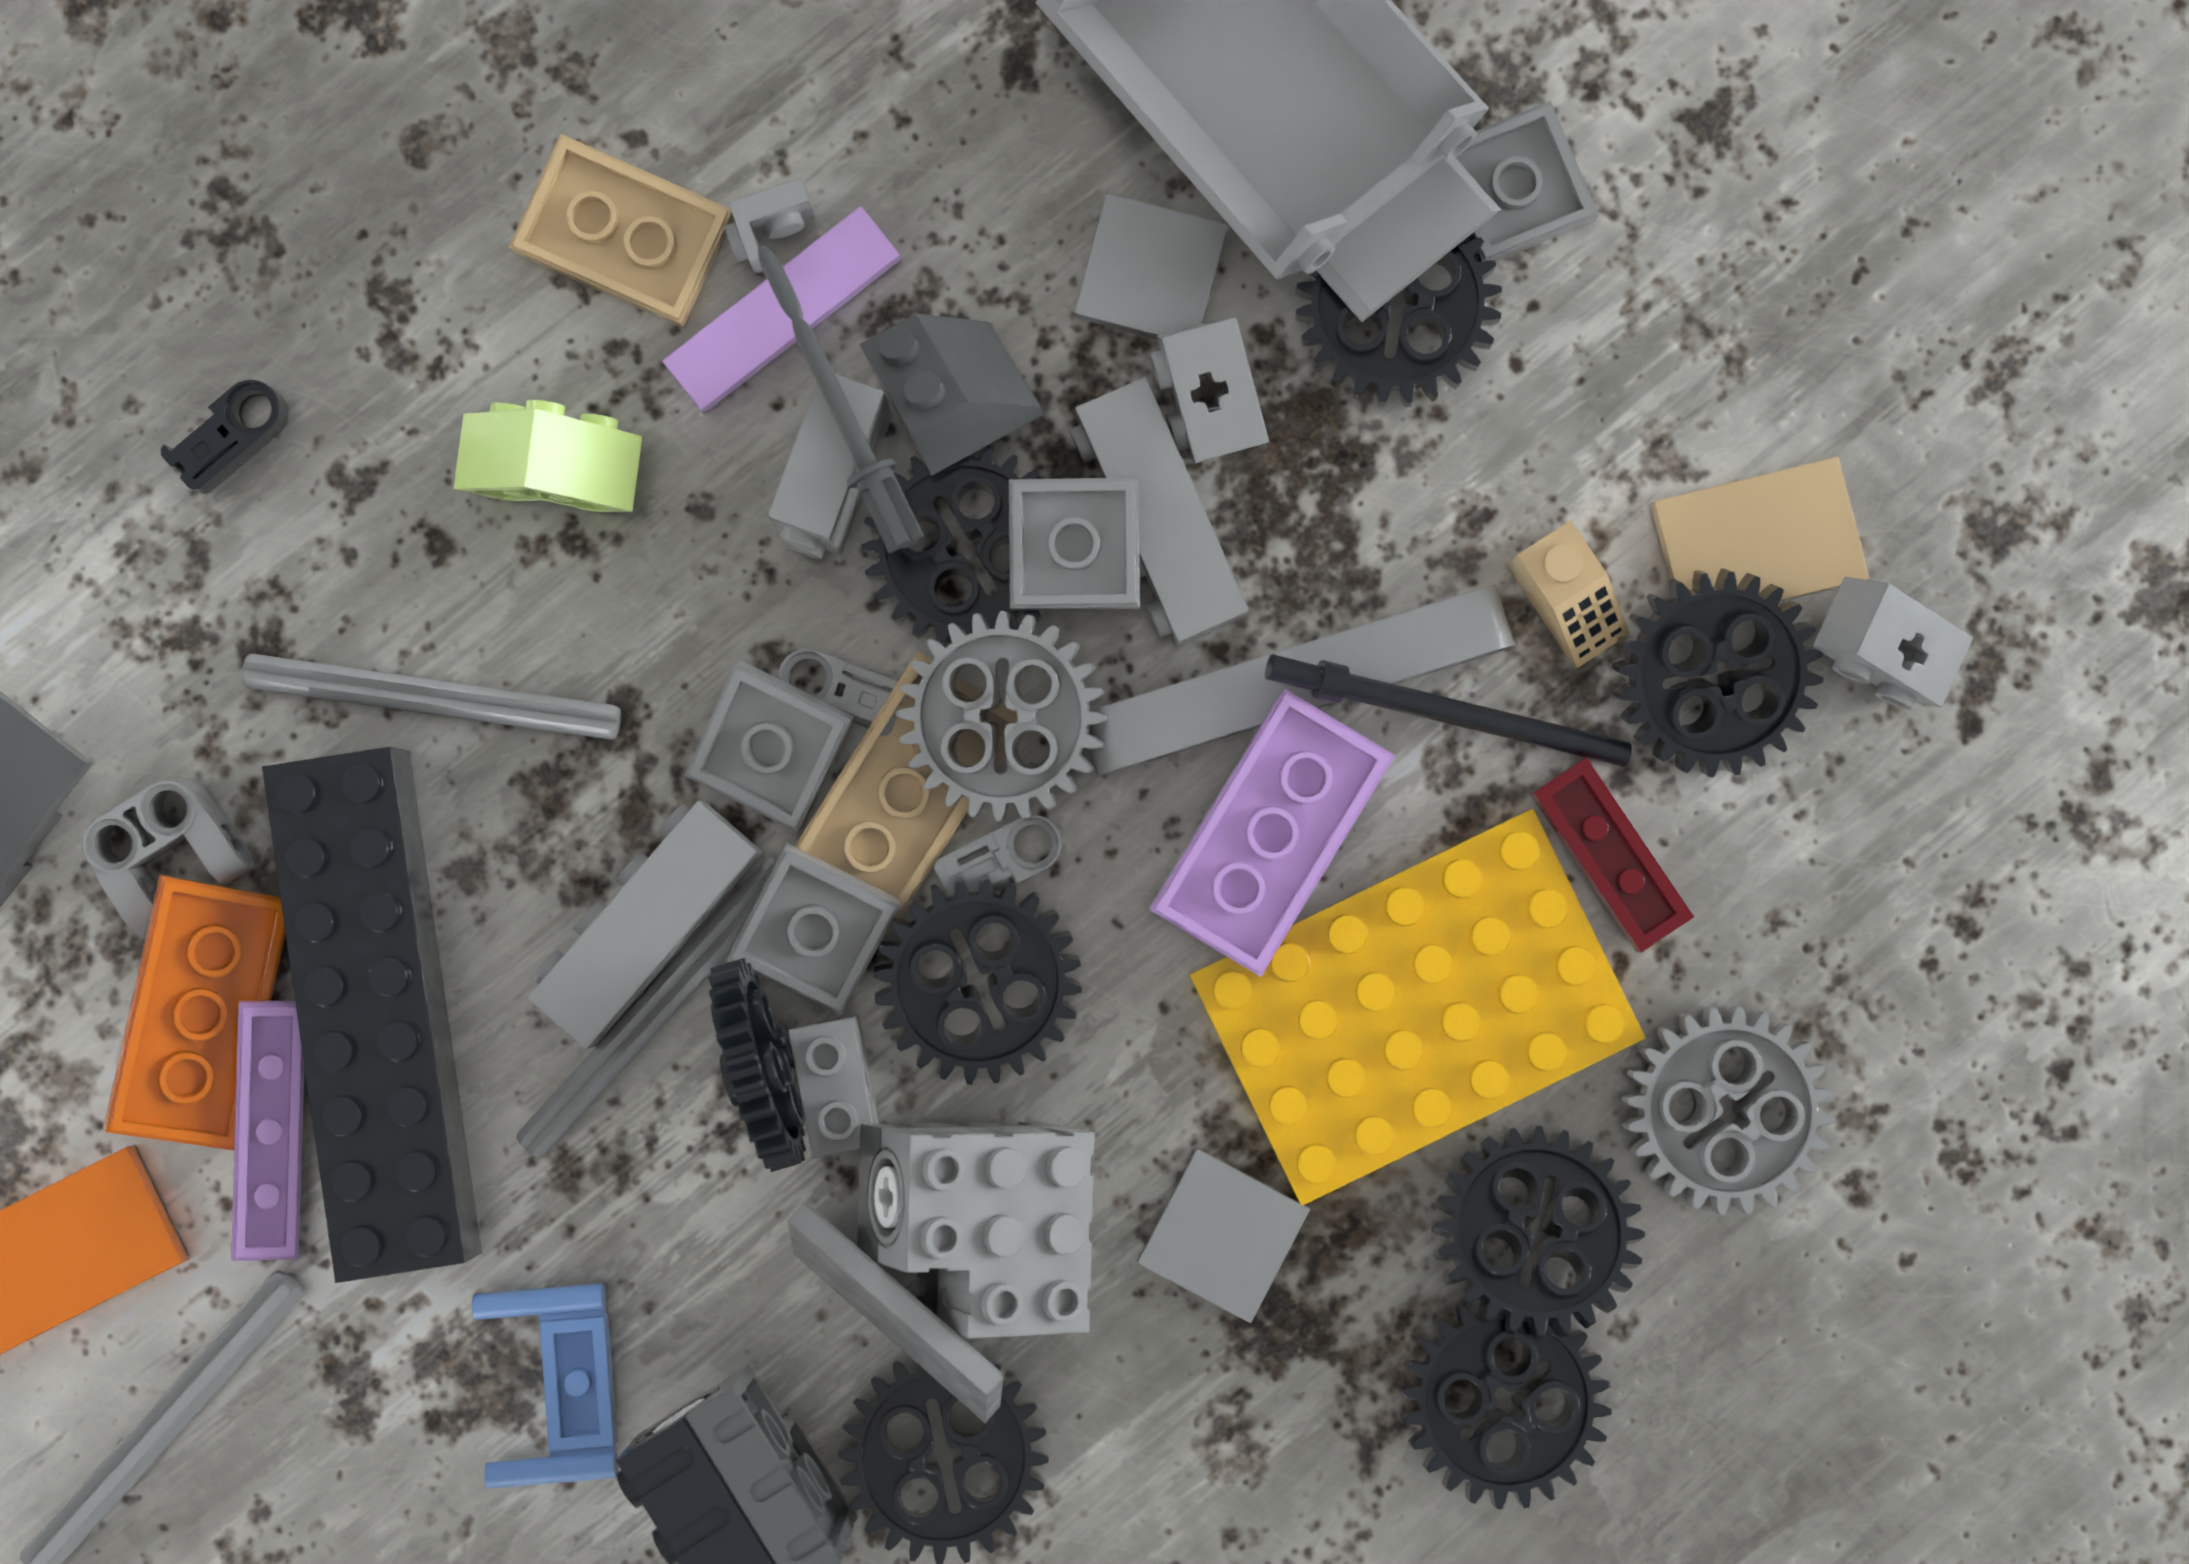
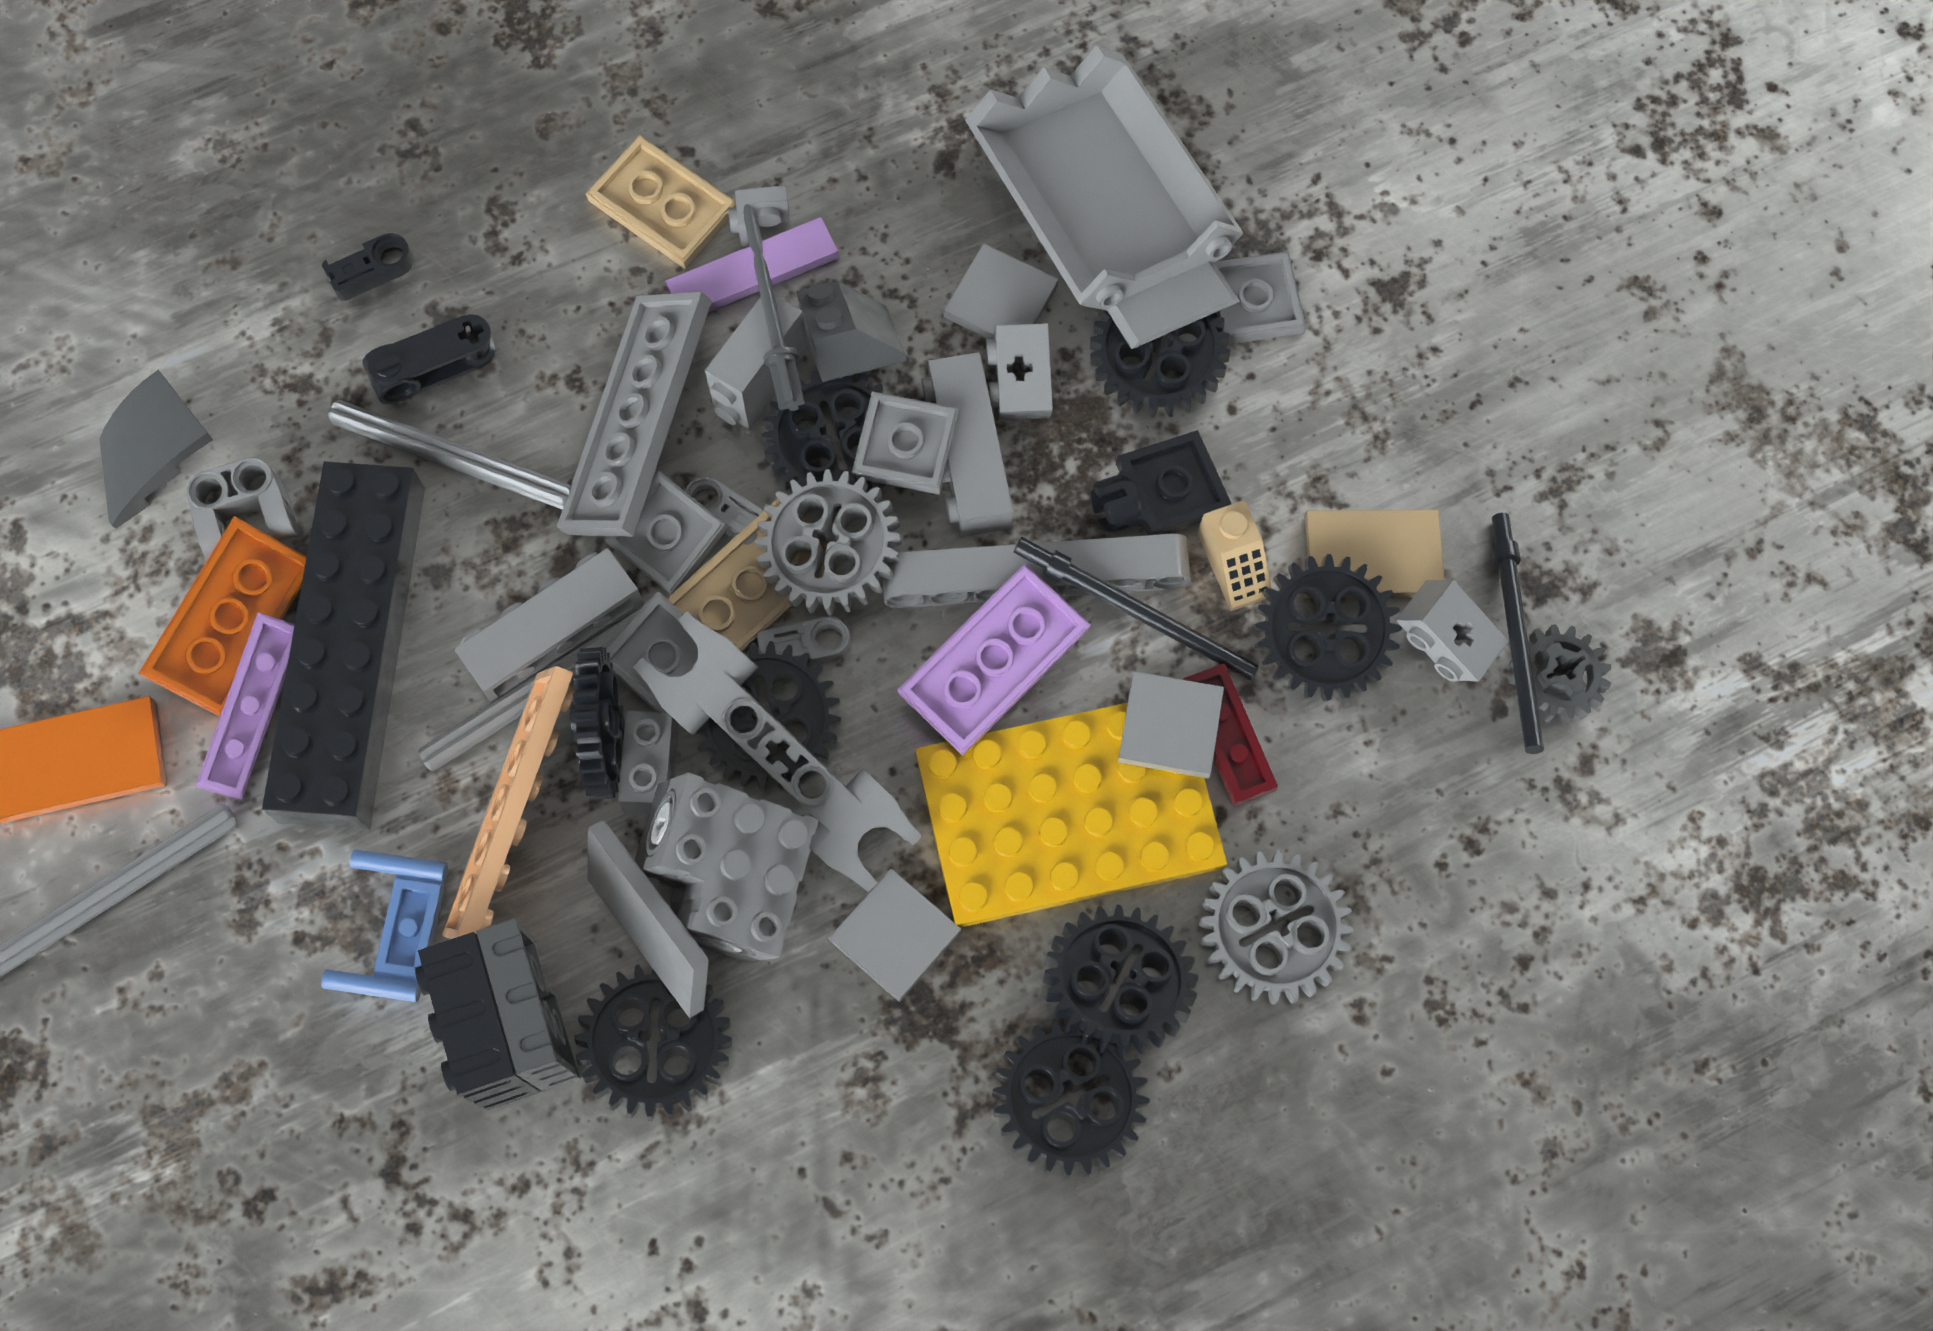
camera: 15 degrees right, 15 degrees down
yellowish green brick [453,400,642,512] -> none
none -> black piece [362,314,496,404]
none -> light nougat plate [441,666,575,939]
none -> light grey plate [556,292,712,537]
none -> light grey piece [633,611,922,892]
none -> black plate [1090,430,1232,535]
none -> light grey tile [1118,671,1224,779]
none -> black bar [1491,513,1544,754]
none -> dark grey gear [1508,624,1611,724]

